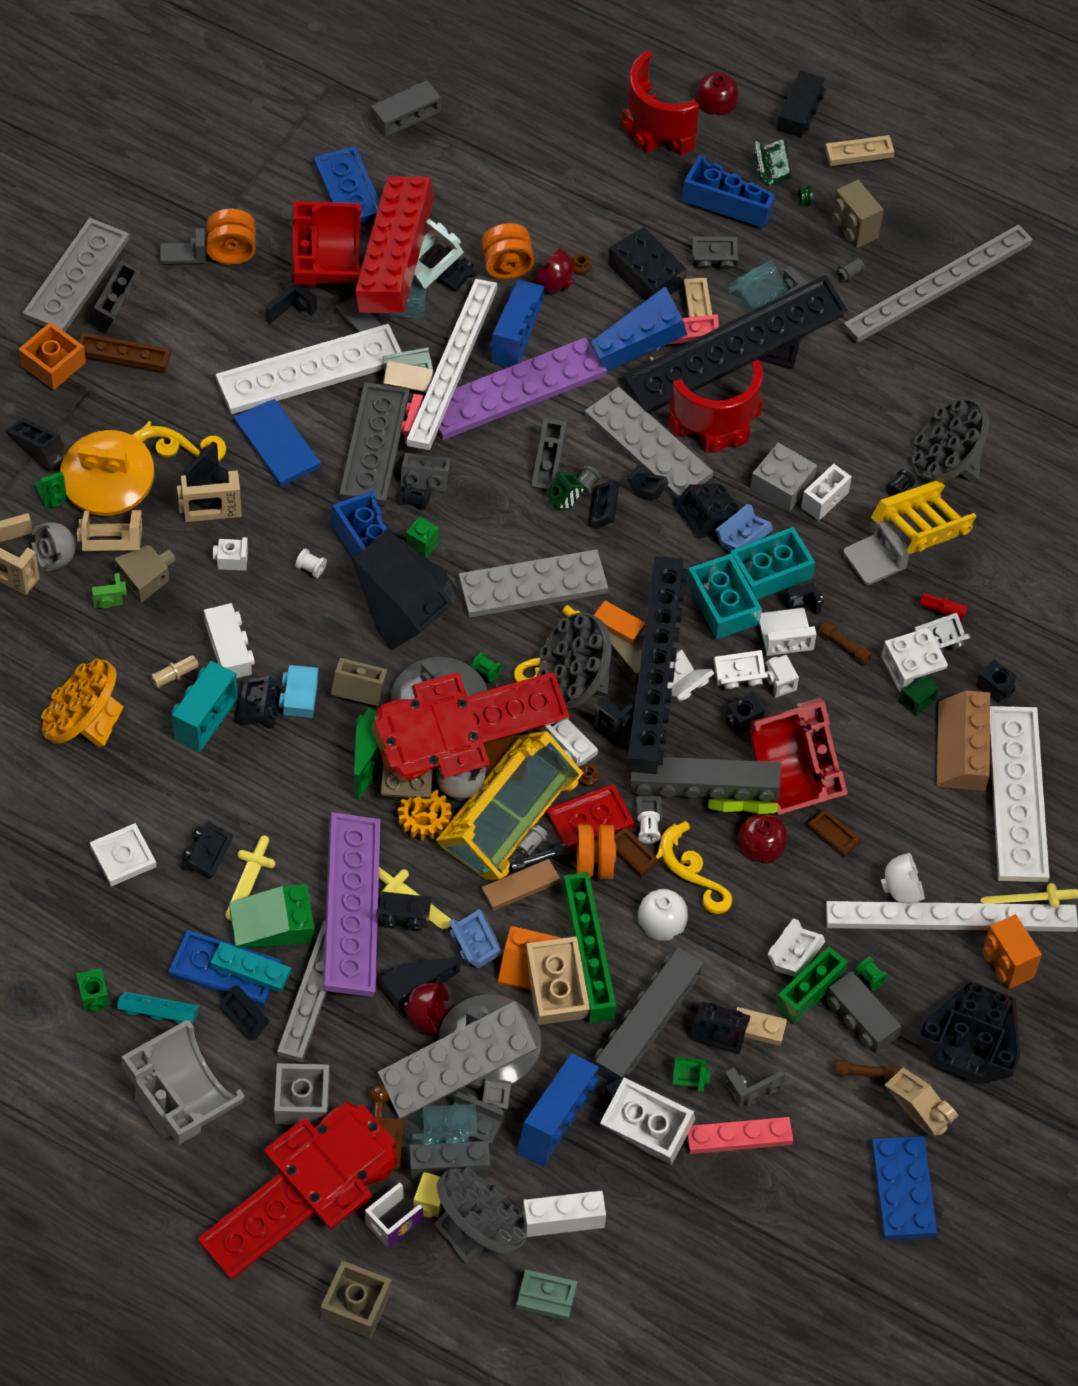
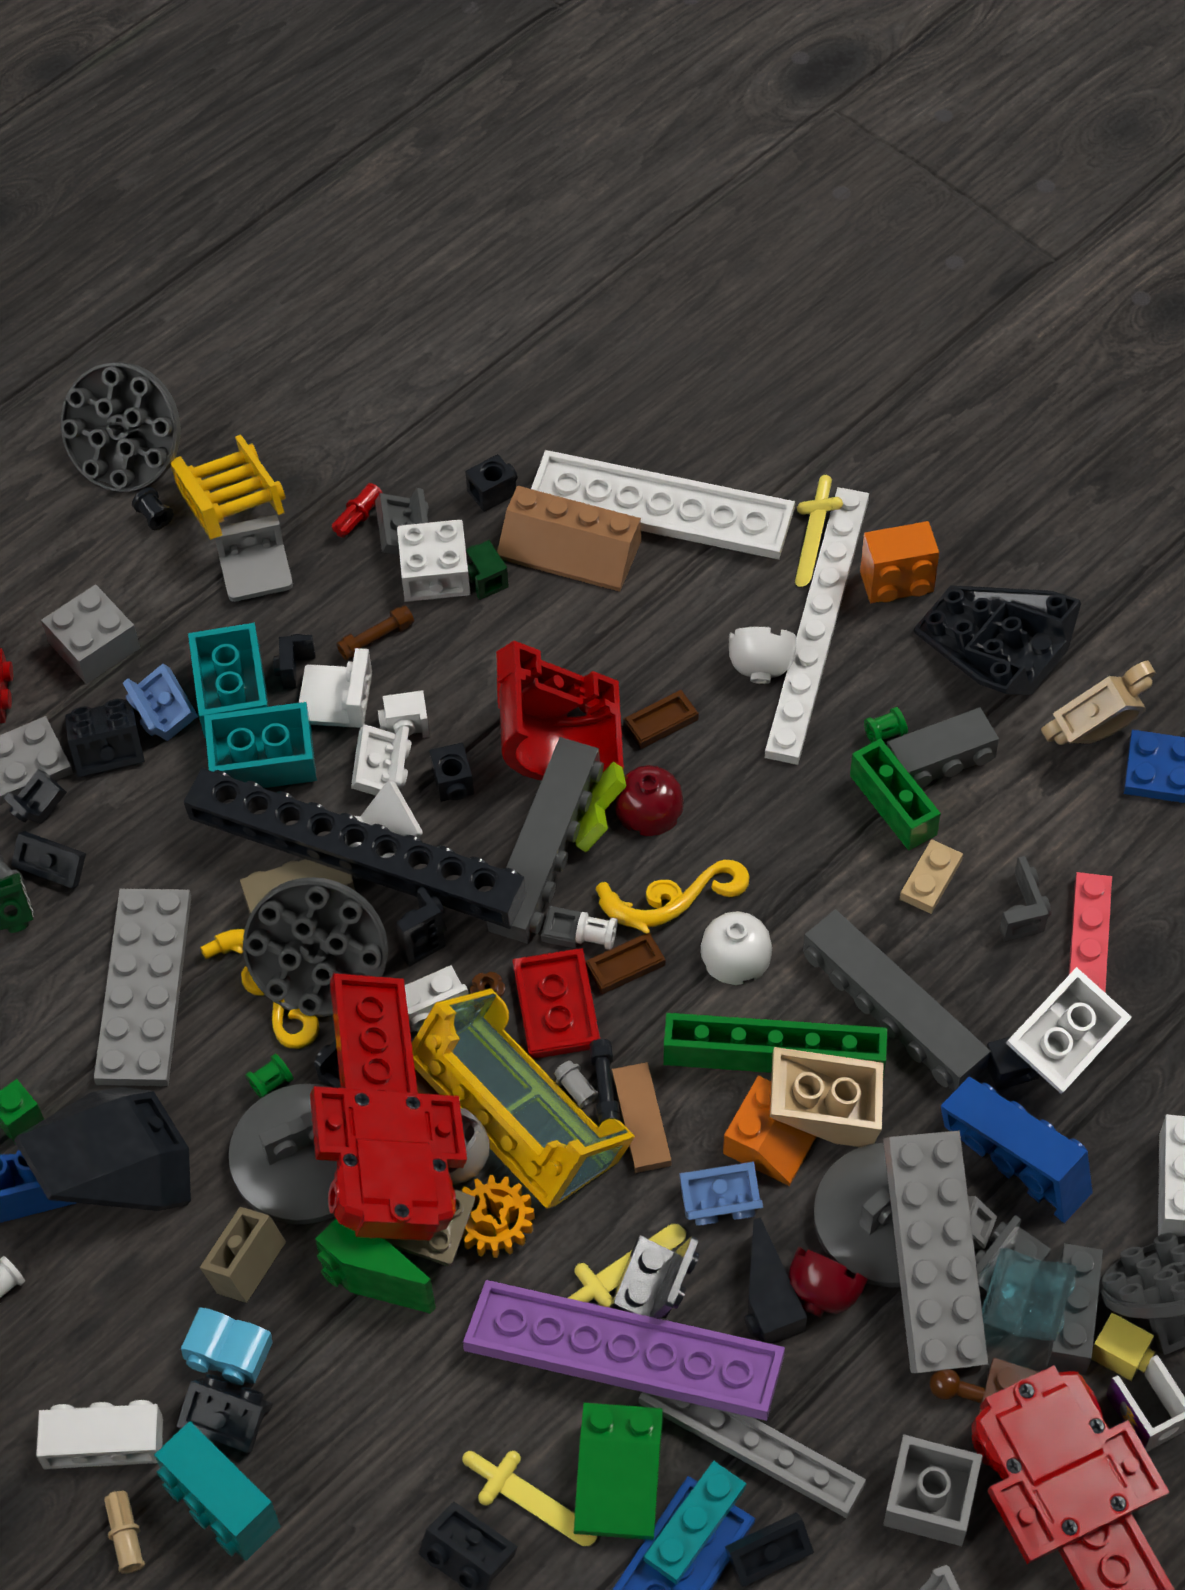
camera: 70 degrees left, 0 degrees up
orange wheel [577,824,616,880] -> none
orange tile [594,601,646,644] -> none
green bracket [672,1057,711,1092] -> none
black bracket [691,1001,751,1054] -> none
white bracket [768,919,825,977] -> none
white brick [801,464,852,520] -> none
reddish brown bar [835,1059,898,1082] -> none

